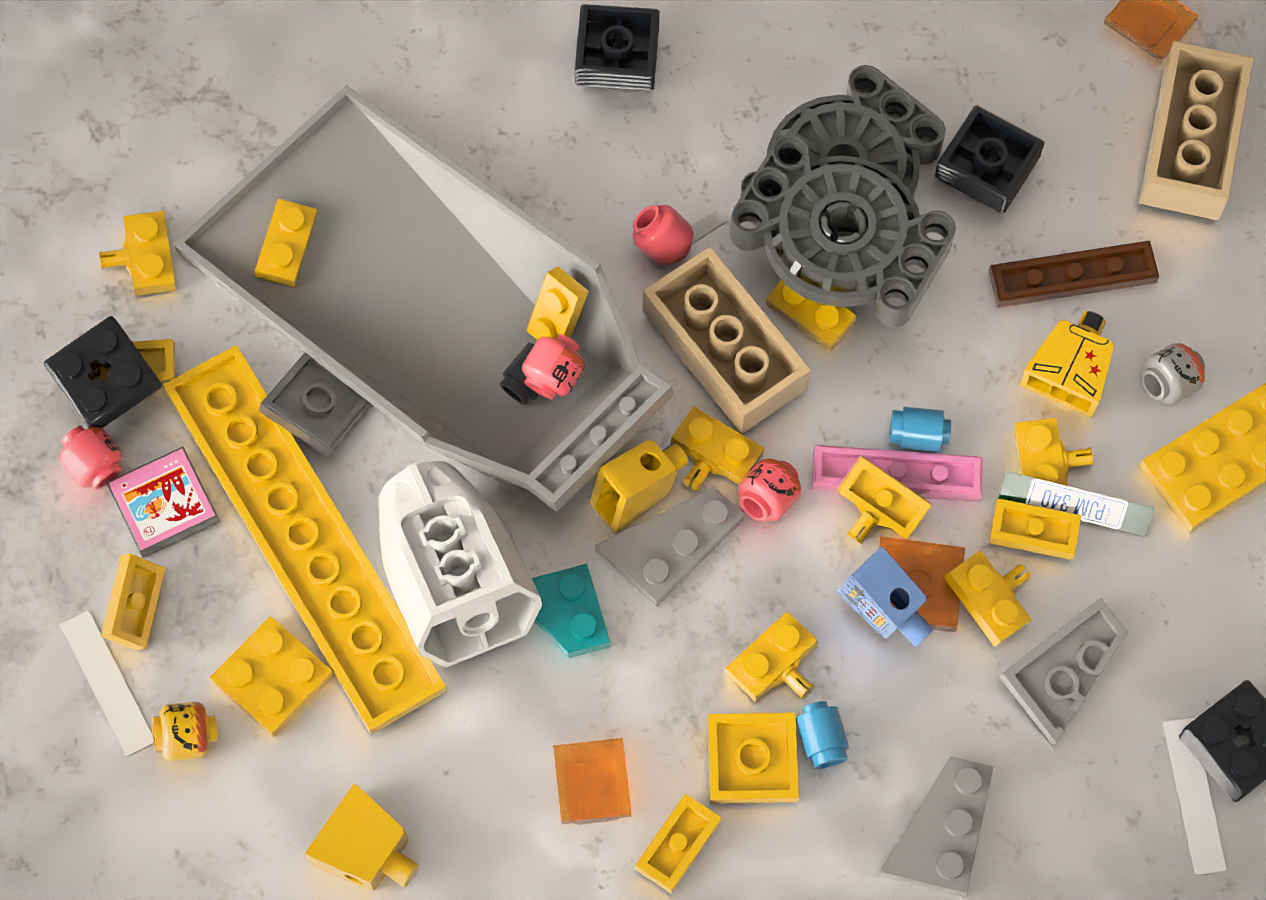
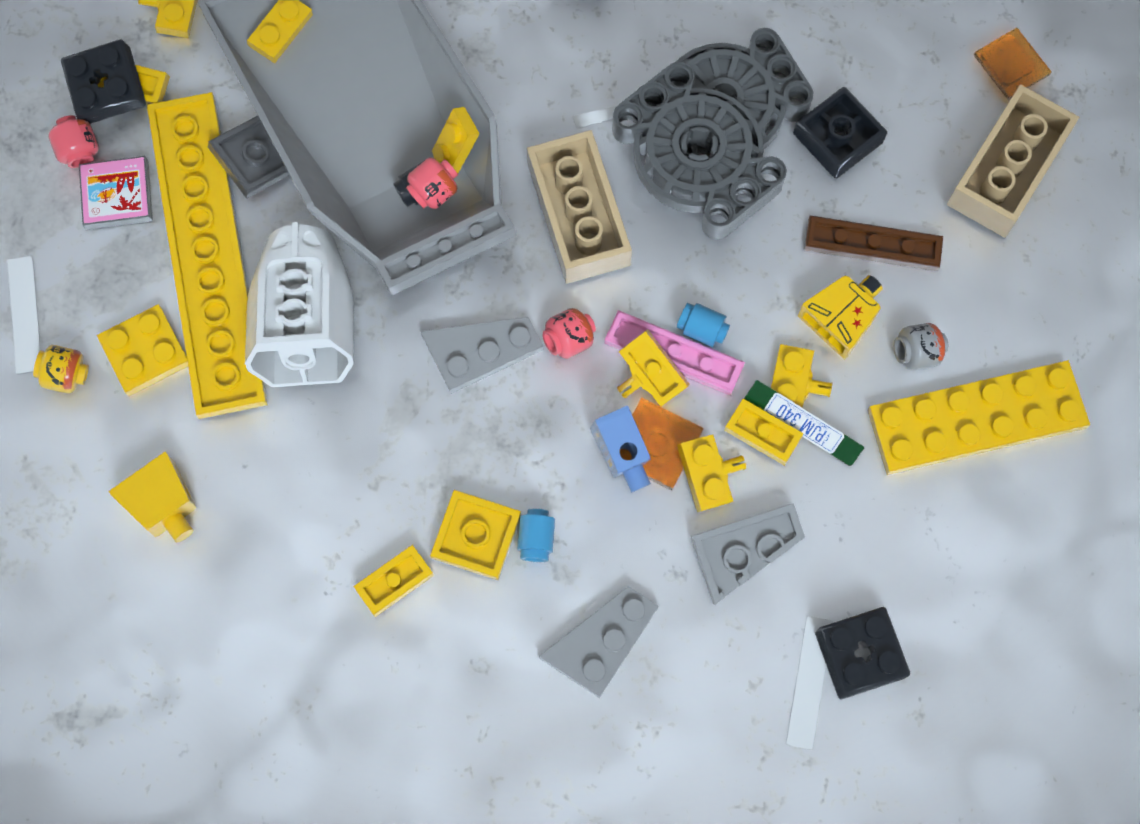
camera: 20 degrees right, 5 degrees up
yellow plate [101,553,165,650] -> none
teal wing [532,563,610,658] -> none
clear orange piece [553,738,632,825] -> none
yellow torso [589,440,688,535] -> none
coral head [632,204,694,265] -> none
yellow plate [670,406,765,491] -> none
yellow plate [725,612,818,703] -> none
yellow plate [766,280,856,352] -> none

